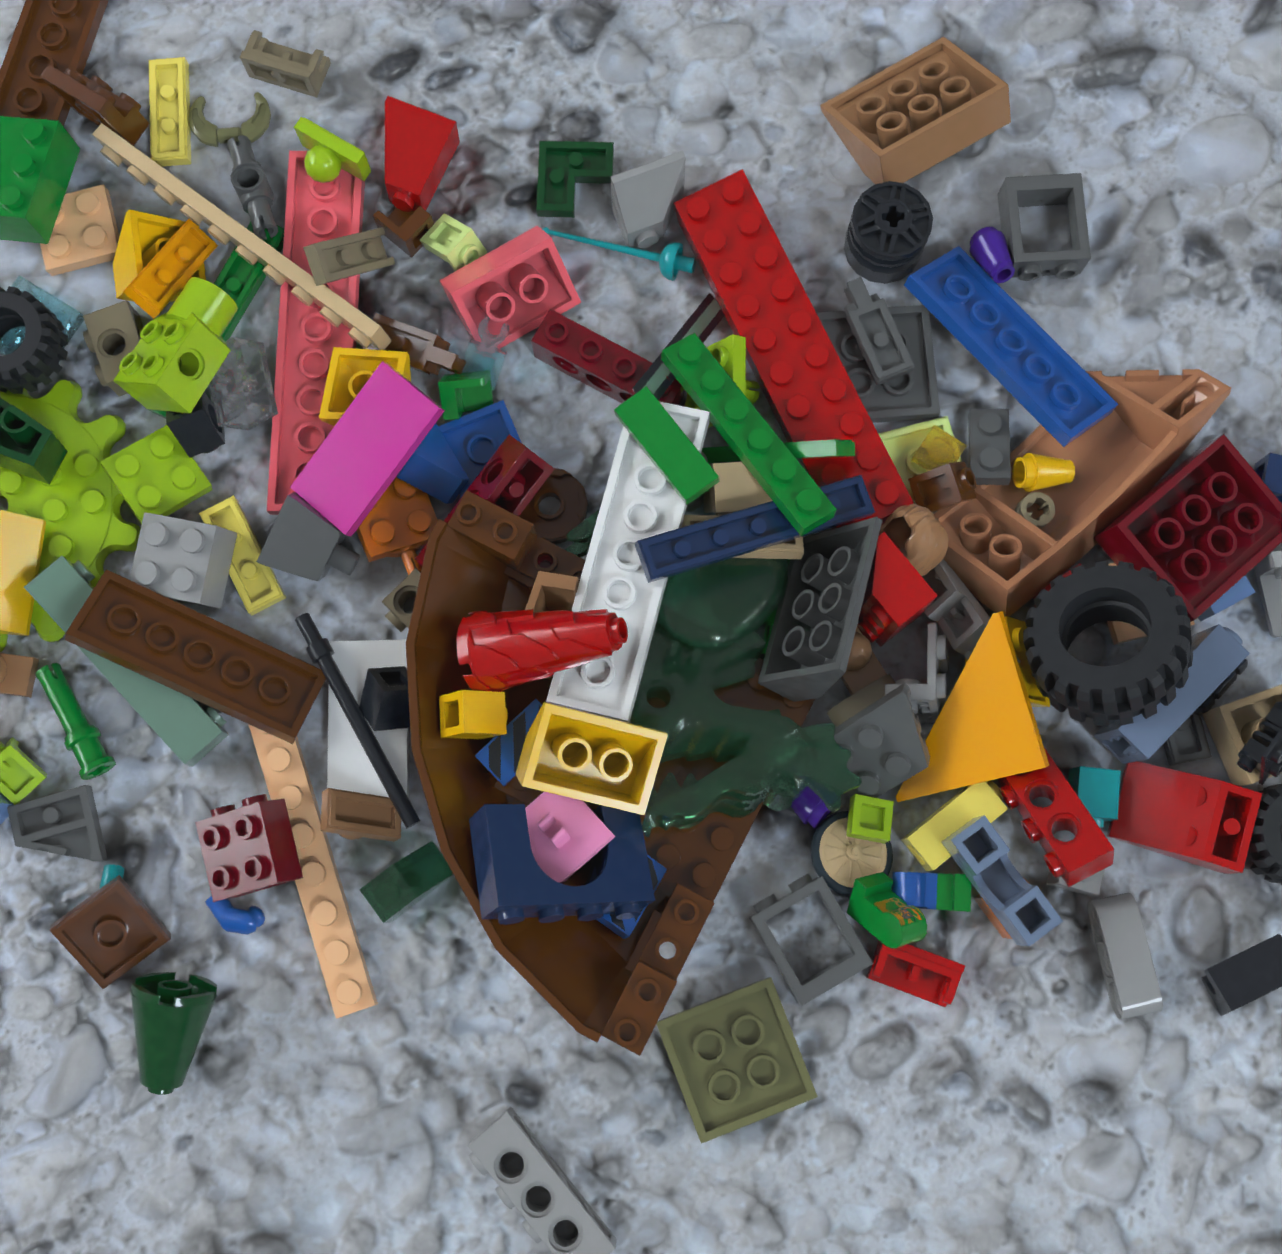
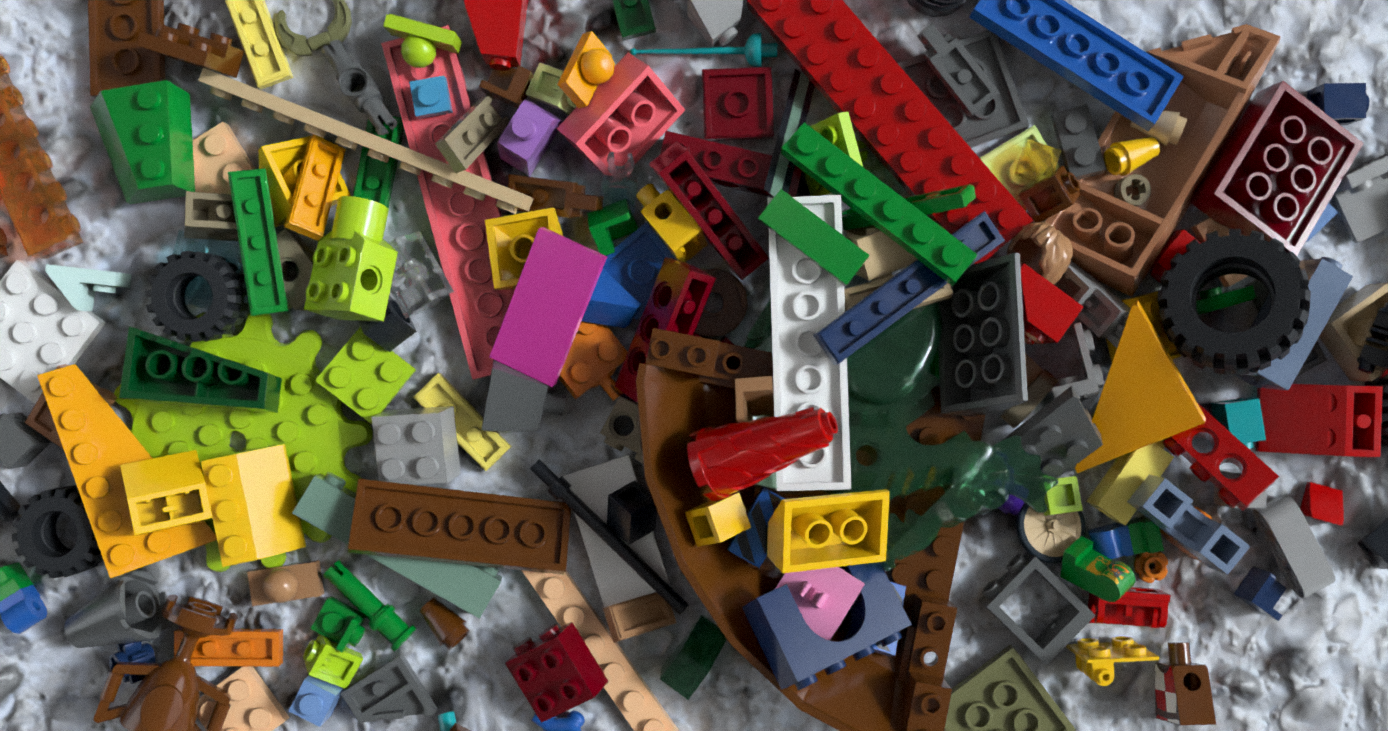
camera: 25 degrees left, 10 degrees up
none -> dark tan brick [184,191,239,242]
none -> green tile [228,168,288,316]
none -> green bracket [311,596,366,653]
none -> dark azure plate [409,76,453,119]
none -> reddish brown cone [419,597,470,650]
none -> medium lavender torso [497,100,563,176]
none -> light orange tile [557,31,615,109]
none -> yellow torso [636,183,708,263]
none -> dark red brick [649,141,769,280]
none -> dark red plate [702,67,774,141]
none -> yellow hinge [1066,636,1159,686]
none -> tan cone [1130,111,1187,146]
none -> orange plate [1134,552,1168,583]
none -> reddish brown torso [1154,642,1216,725]
none -> green plate [1196,285,1256,315]
none -> dark blue panel [1233,566,1287,621]
none -> red slope [1300,481,1344,526]

